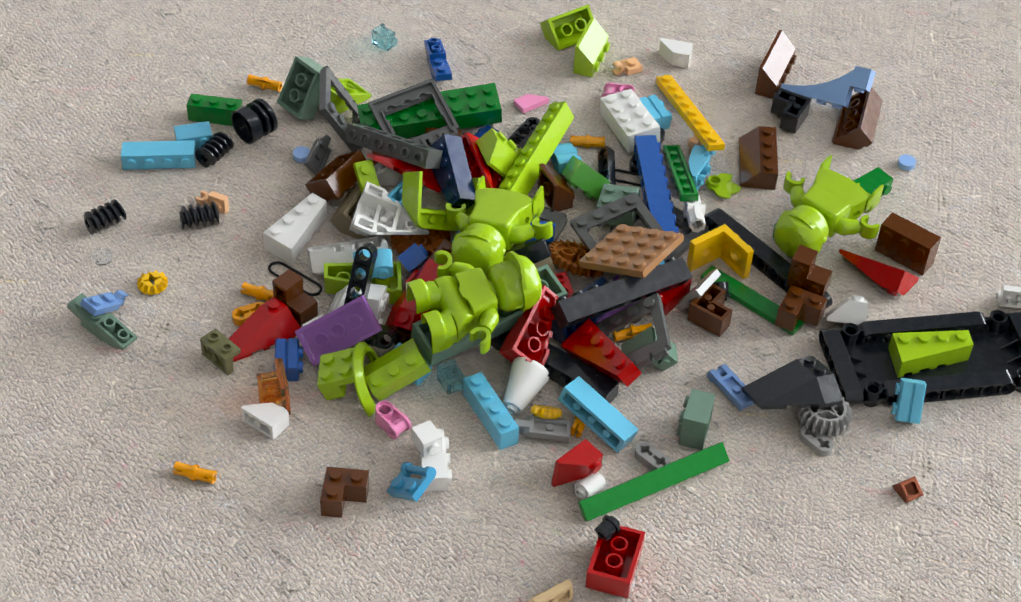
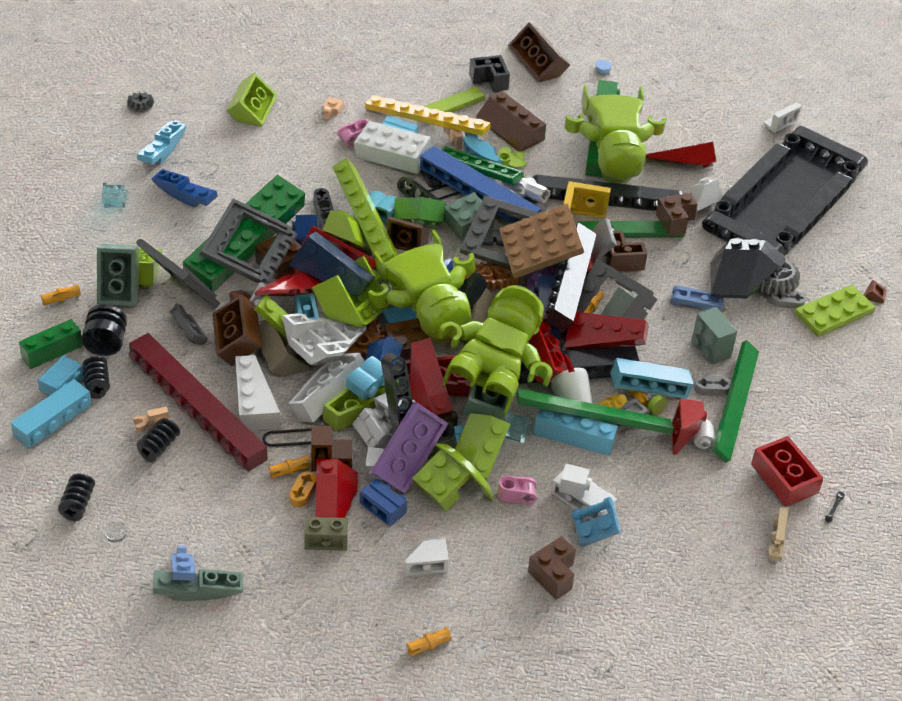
camera: 45 degrees left, 0 degrees up
yellow gear [137,270,168,295] -> none
clear orange bracket [256,358,291,415] -> none
light blue tile [293,146,310,163] -> none
dark grey brick [345,124,443,169] -> none
bright pink tile [514,94,549,114] -> none
light orange pin [570,134,605,148] -> none
slope [573,18,610,78] -> none
black hose [594,515,621,542] -> none
white slope [658,38,693,68] -> none
slope [755,30,797,99] -> none
light blue arch [781,66,876,110] -> none
reddish brown brick [786,245,833,297] -> none
reddish brown brick [875,212,941,275] -> none
lime wedge [888,330,974,378] -> none
medium azure brick [891,378,927,424] -> none
none -> dark red brick [128,333,268,472]
none -> medium azure slope [137,121,186,164]
none -> lime tile [423,87,485,113]
none -> green tile [516,389,674,434]
none -> lime tile [648,395,667,415]
none -> lime plate [794,284,876,337]

